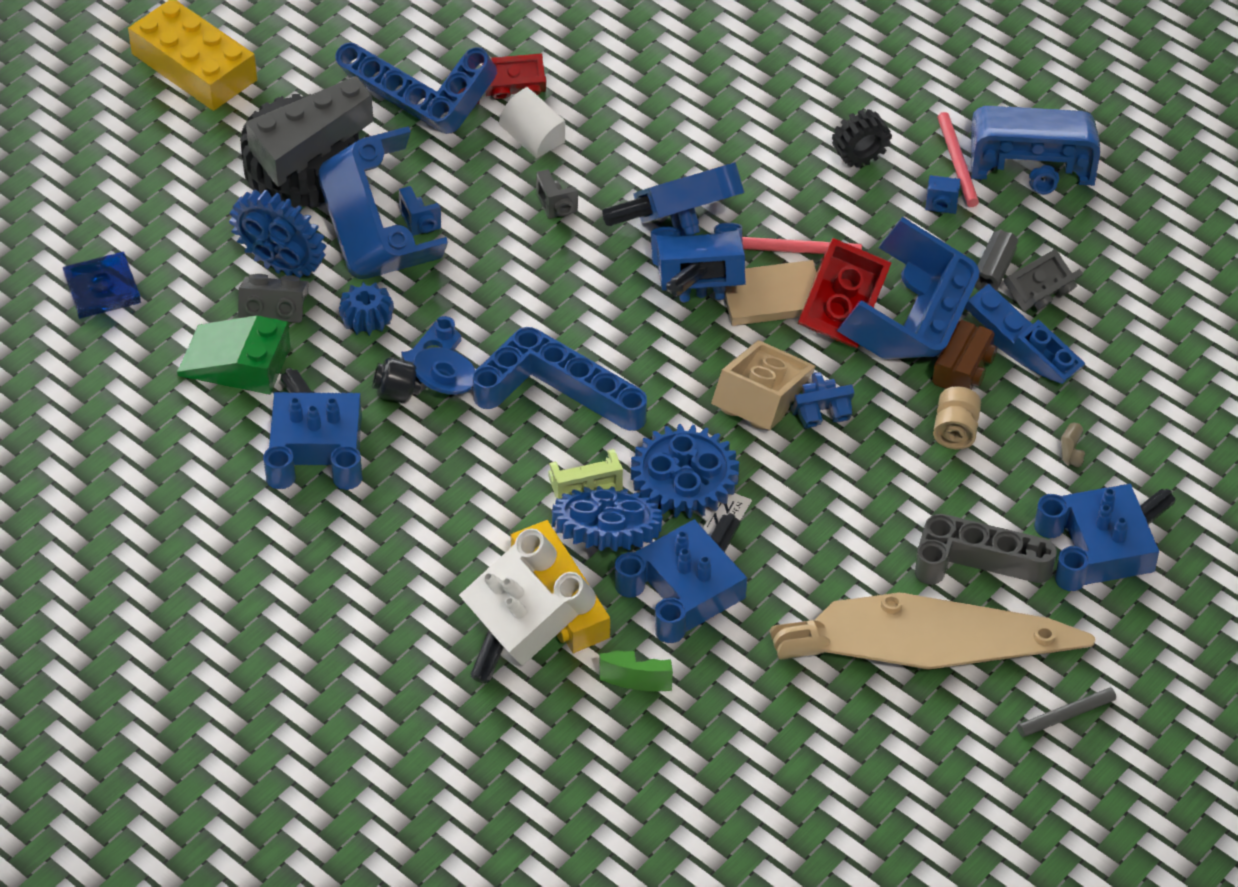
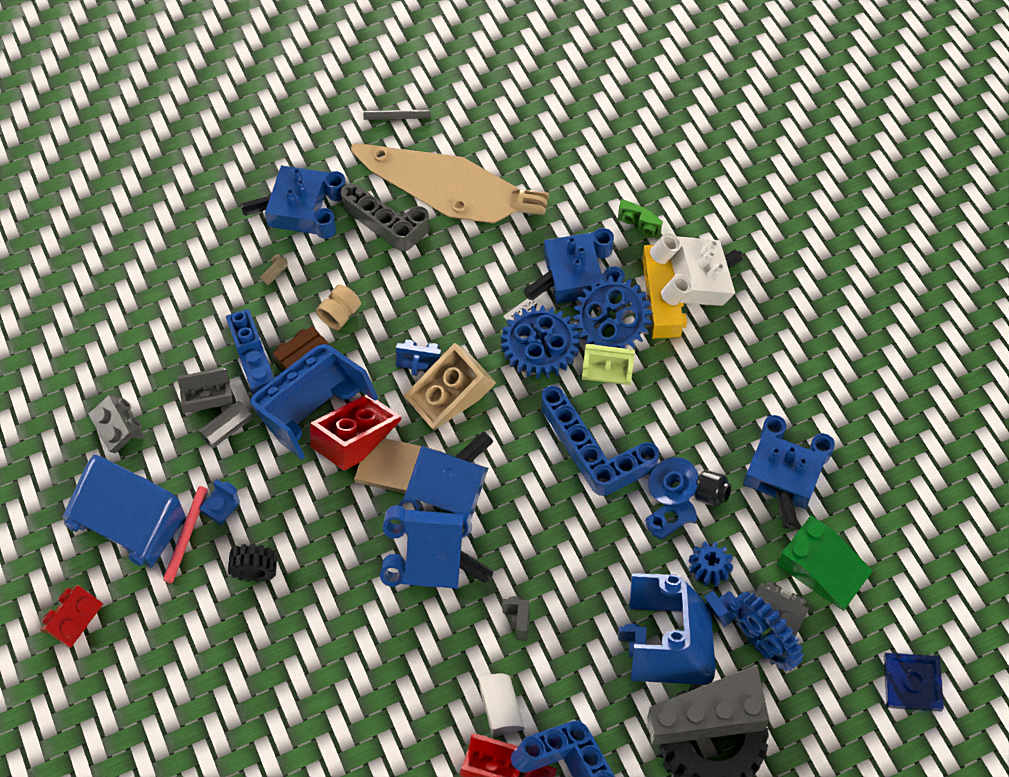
camera: 155 degrees left, 10 degrees up
coral bar [743,237,862,254] -> none
none -> red bracket [40,585,104,648]
none -> dark grey bracket [89,395,145,453]
none -> blue bracket [704,591,736,627]

